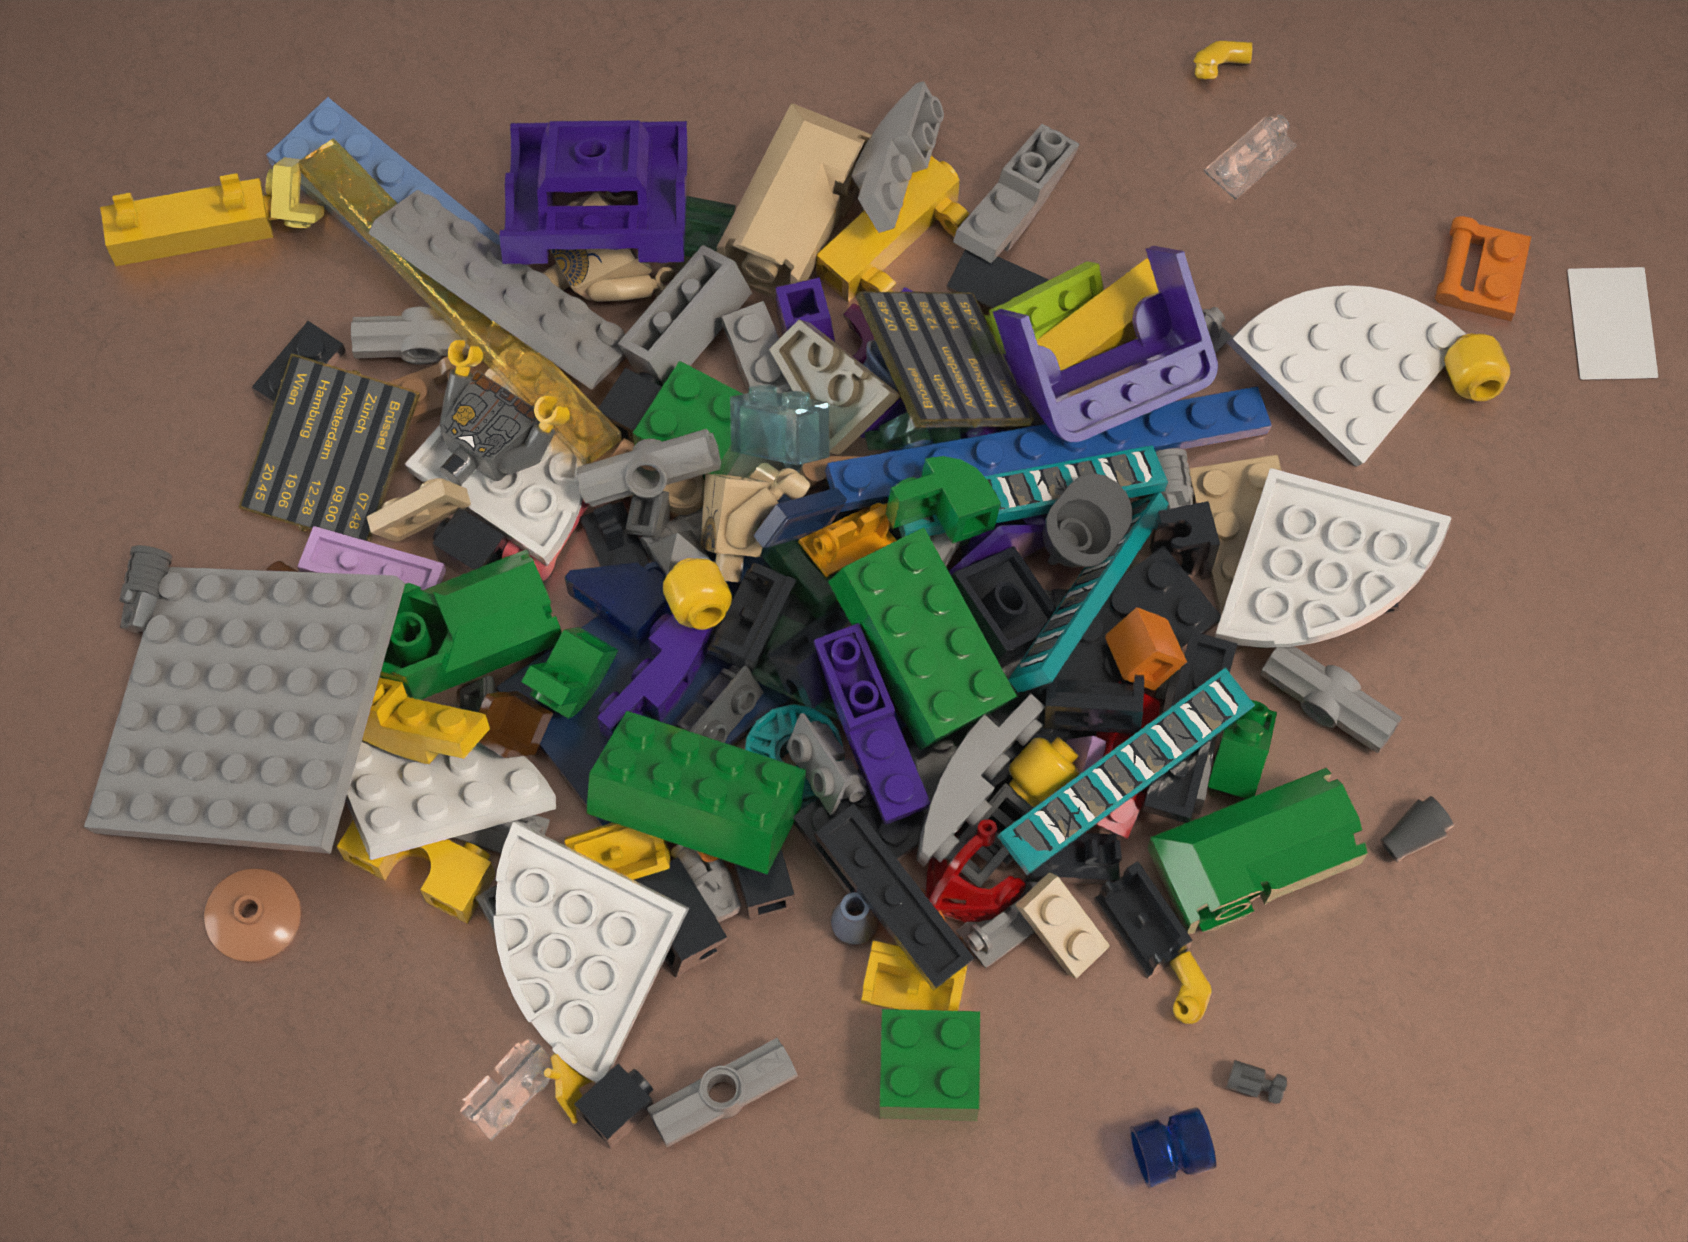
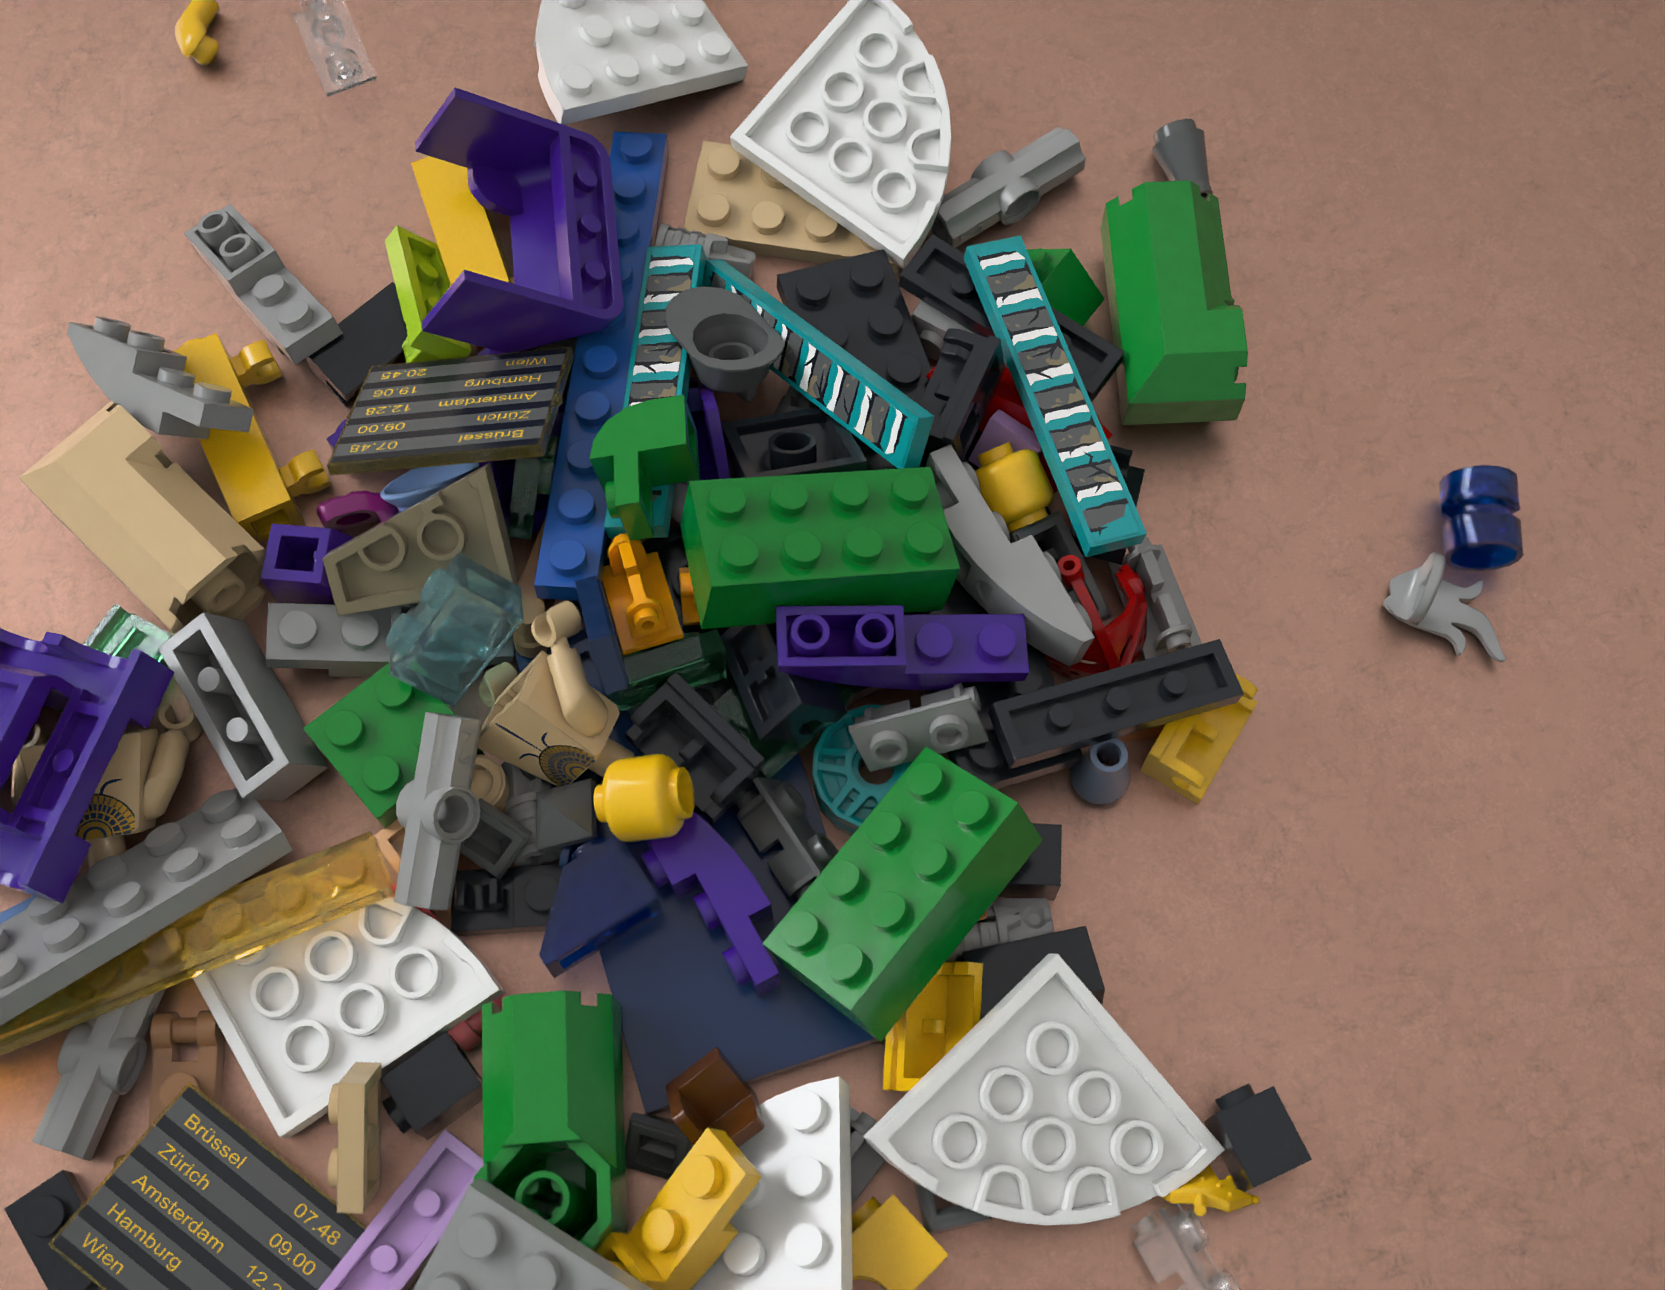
camera: 70 degrees left, 0 degrees up
torso [440,340,570,486] -> none
green brick [521,627,619,719] -> none
black brick [597,368,662,443] -> none
light grey piece [647,1038,798,1148] -> none
green brick [879,1009,980,1121] -> none
tan plate [1015,873,1110,979] -> none
black hinge [1094,861,1193,979] -> none
orange panel [1105,607,1187,690] -> none
black hinge [1150,501,1220,580] -> none
yellow arm [1170,951,1212,1024] -> none
dark grey piece [1226,1060,1287,1104] -> none
none -> light grey piece [1383,551,1506,662]

